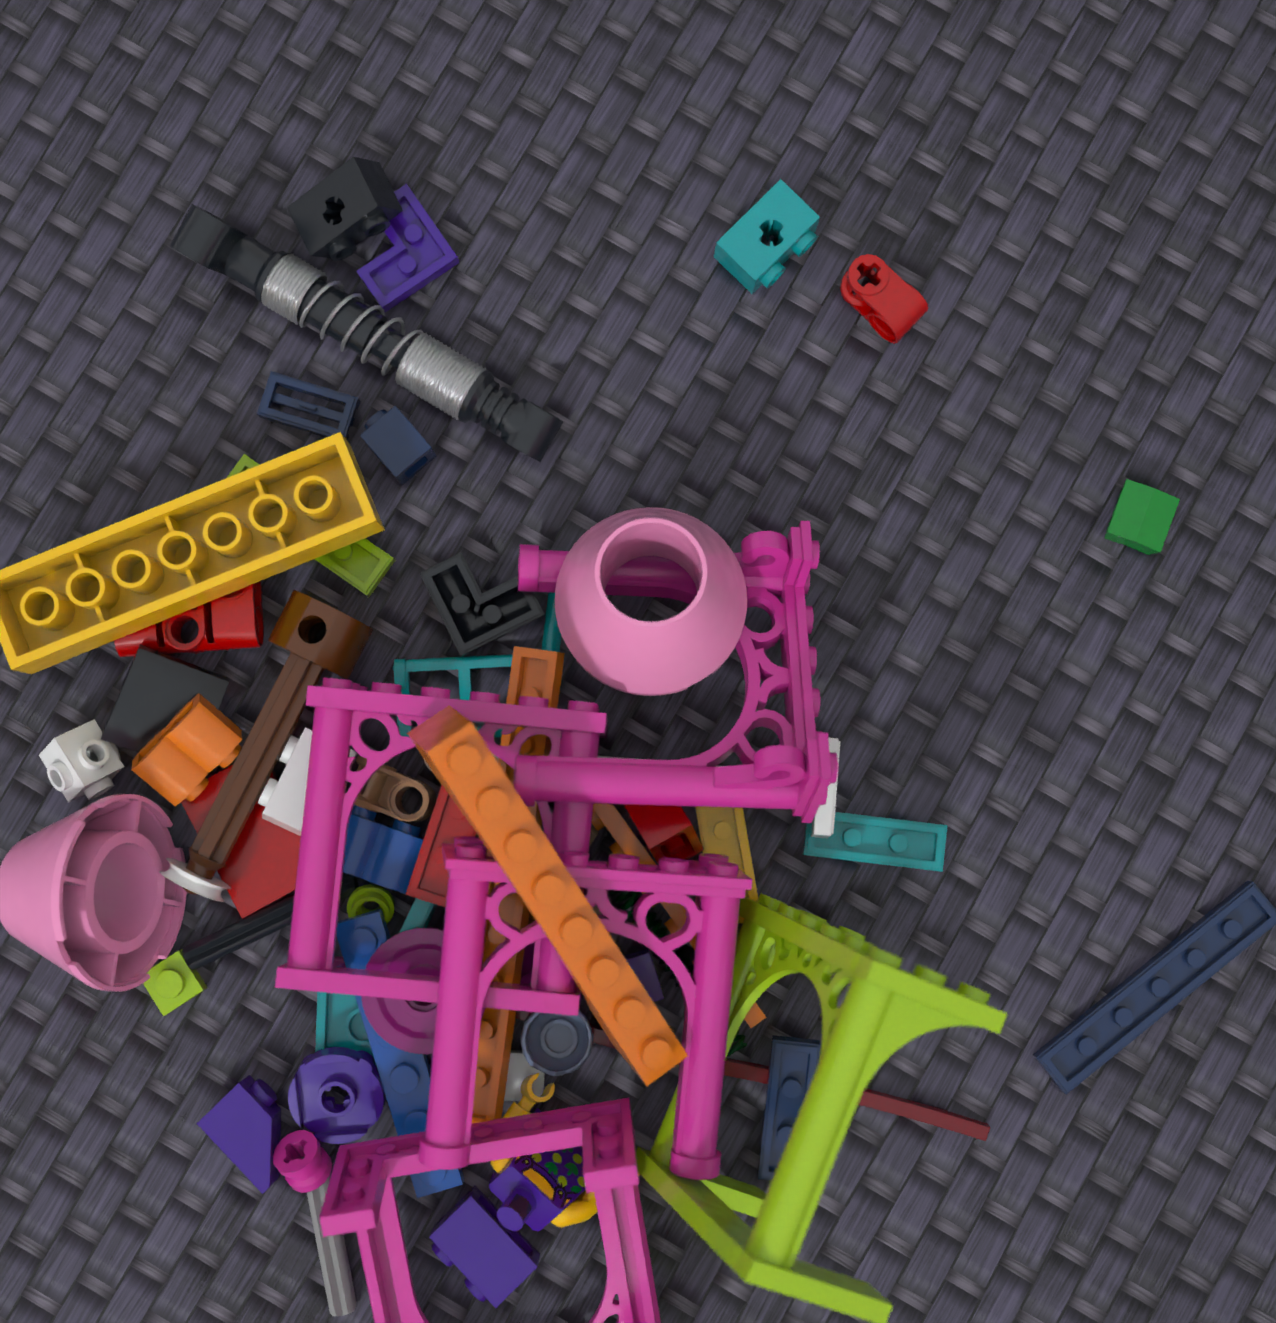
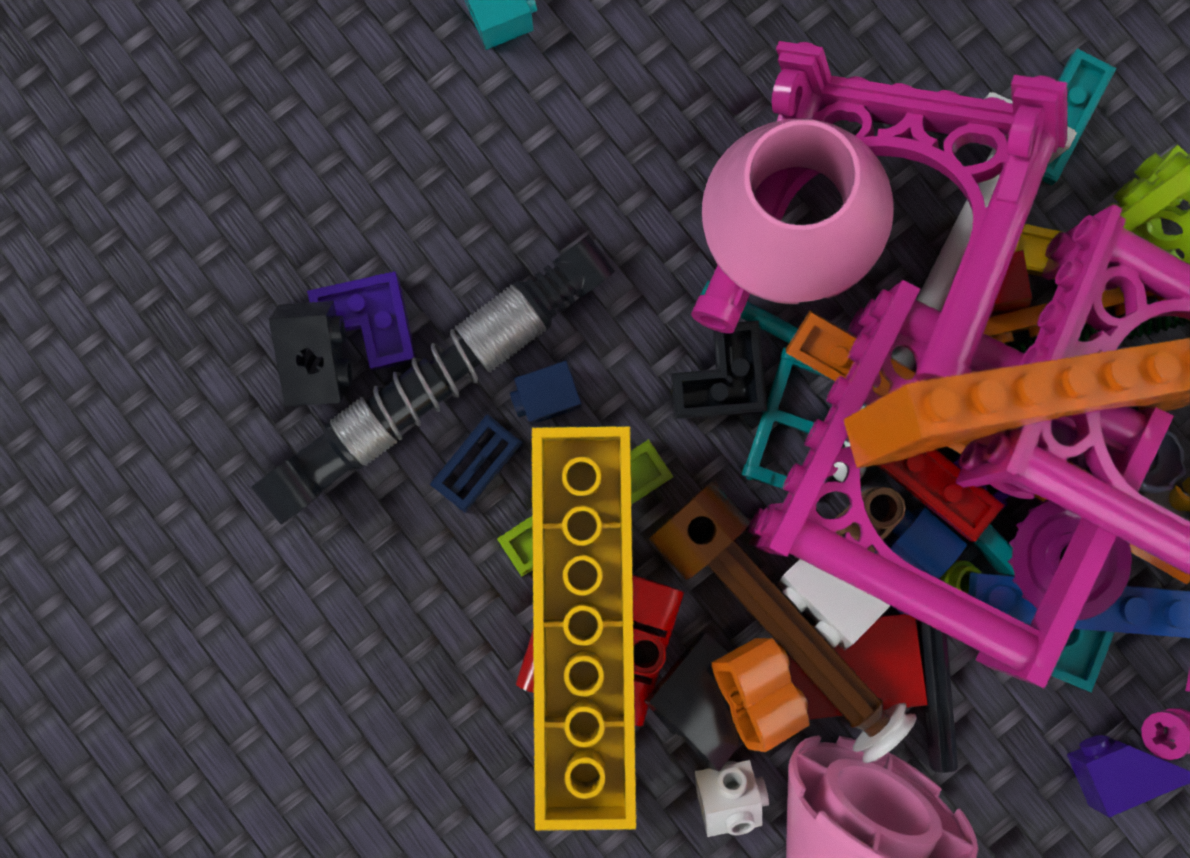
camera: 65 degrees left, 0 degrees up
lime plate [143,949,208,1016] -> none
dark purple plate [288,1047,386,1144] -> none

